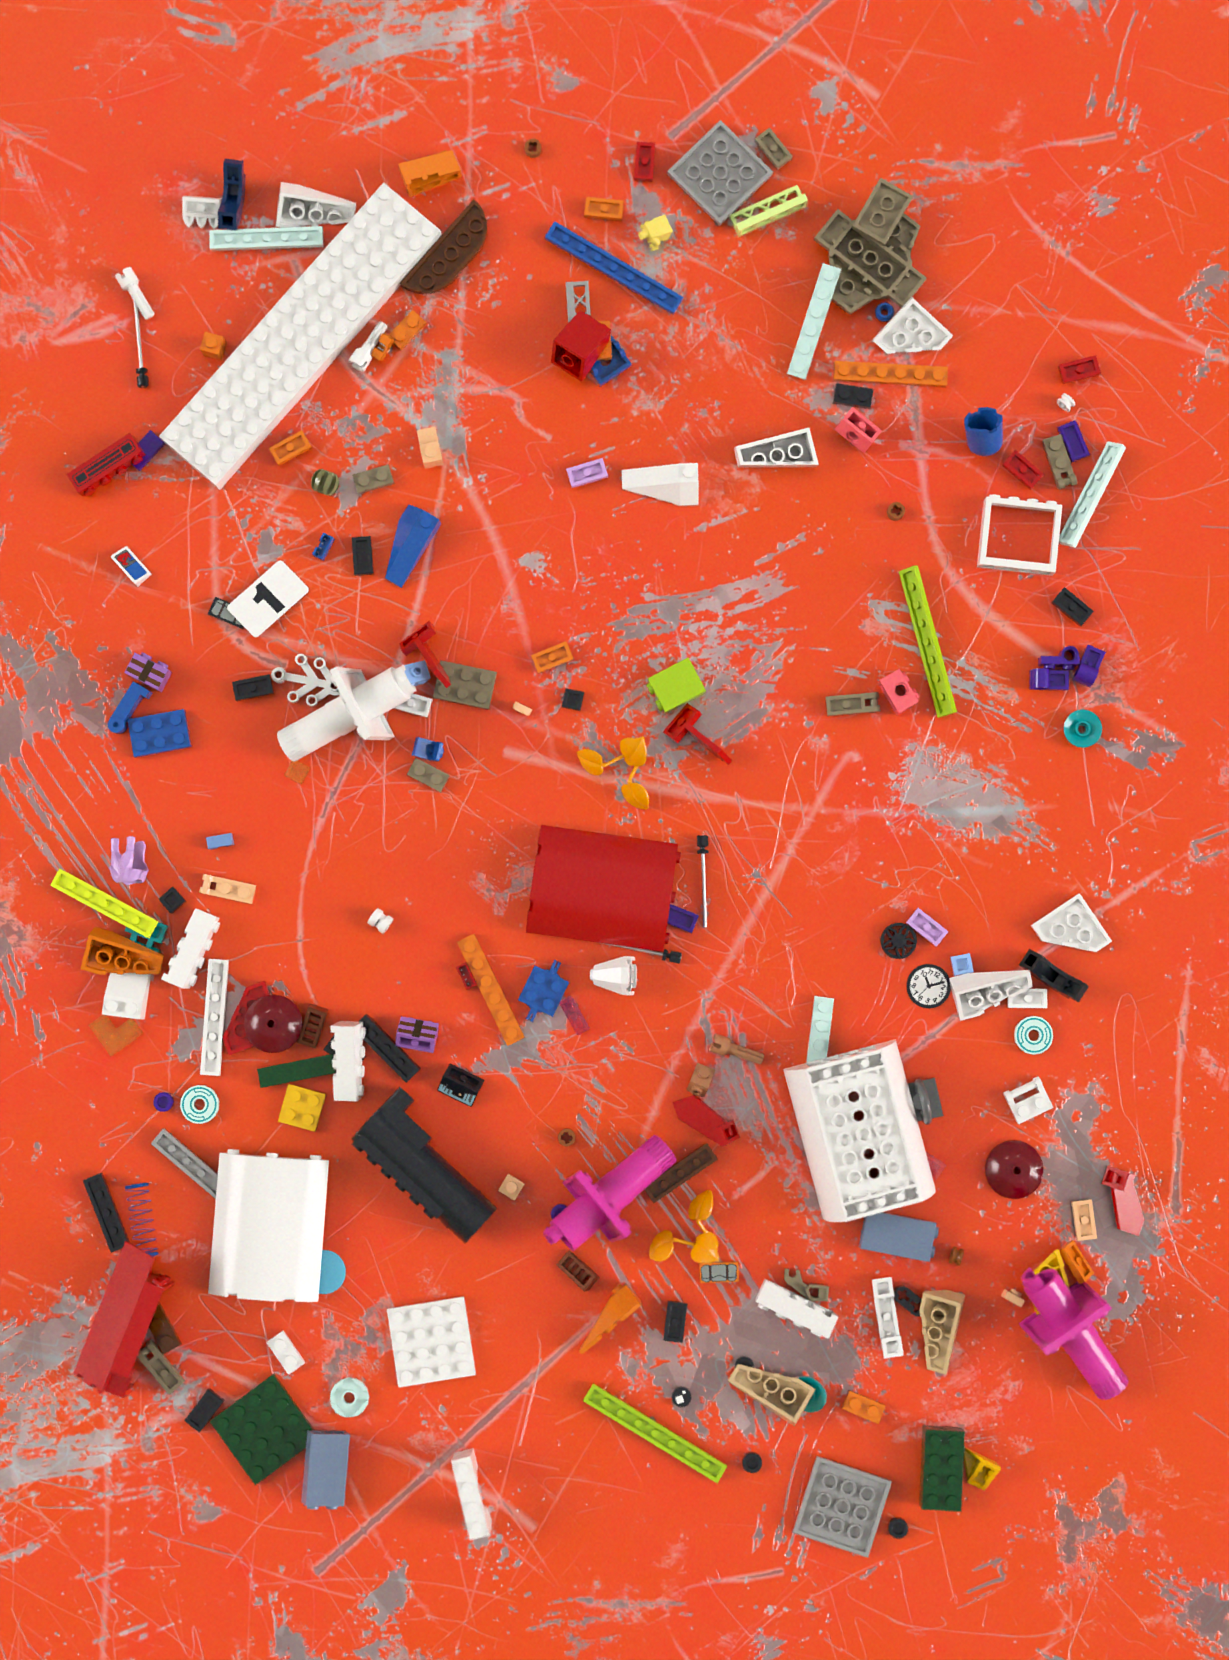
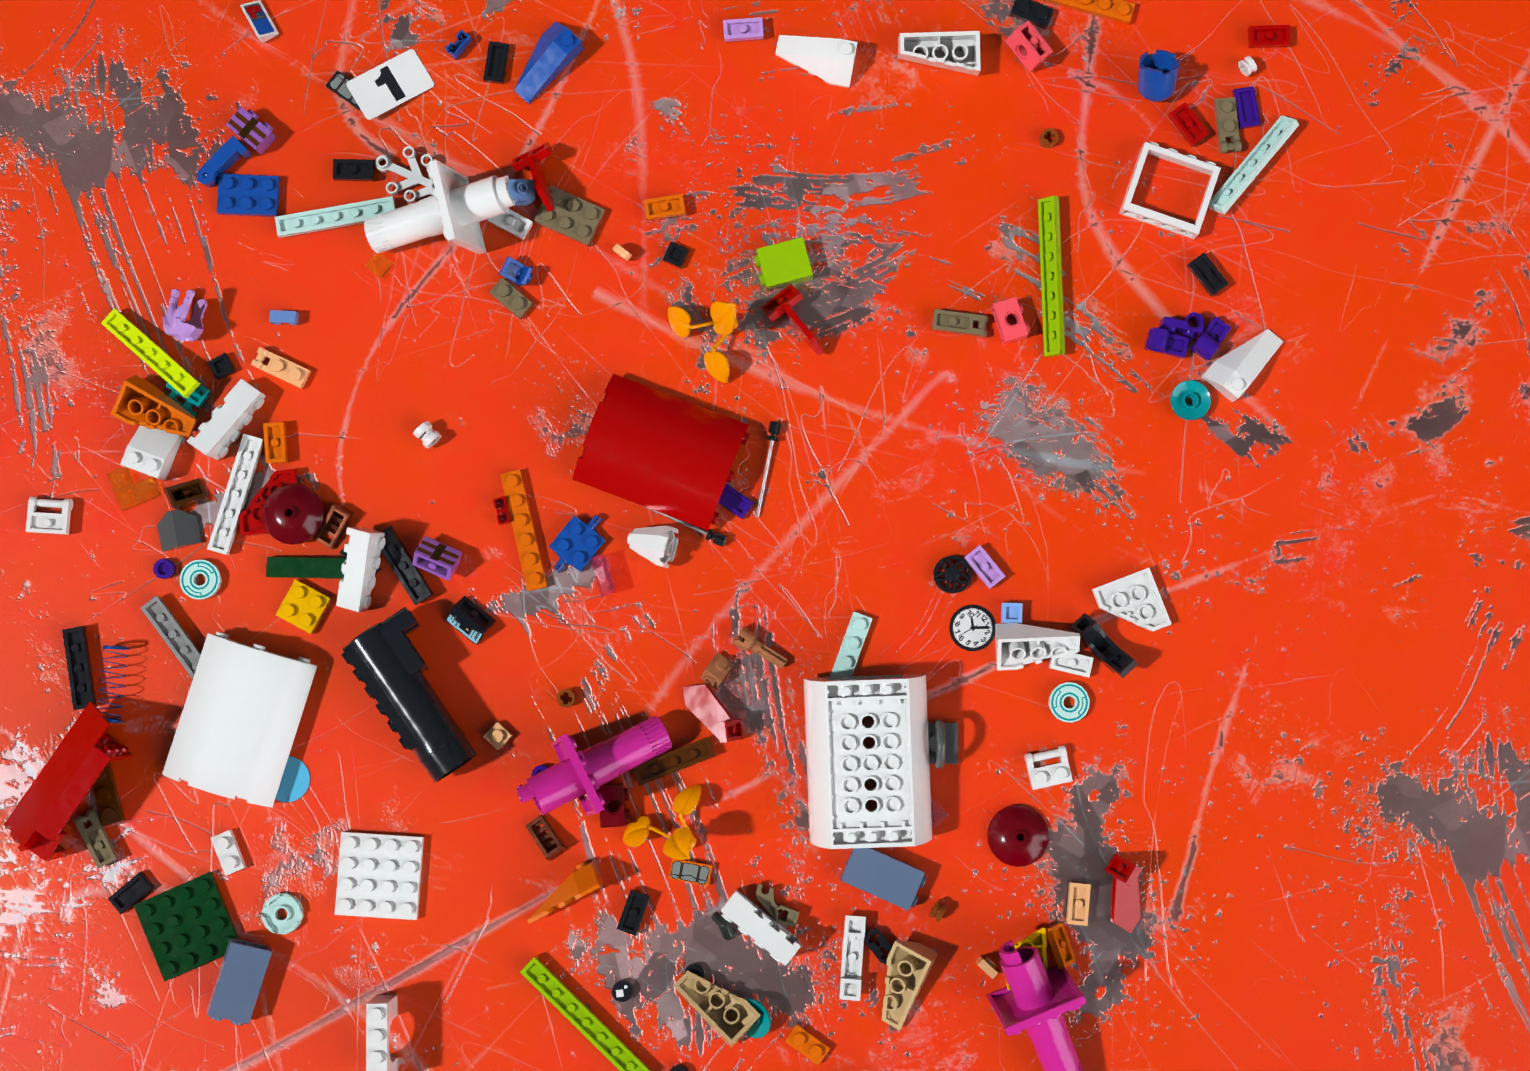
camera: 10 degrees right, 0 degrees up
none -> white plate [26,496,73,535]
none -> dark grey slope [157,509,203,552]
none -> reddish brown slope [163,478,209,510]
none -> orange plate [263,422,288,464]
none -> light aqua plate [275,196,396,238]
none -> dark red brick [598,784,630,828]
none -> pearl dark grey arm [711,912,736,940]
none -> white wedge [1201,329,1283,402]

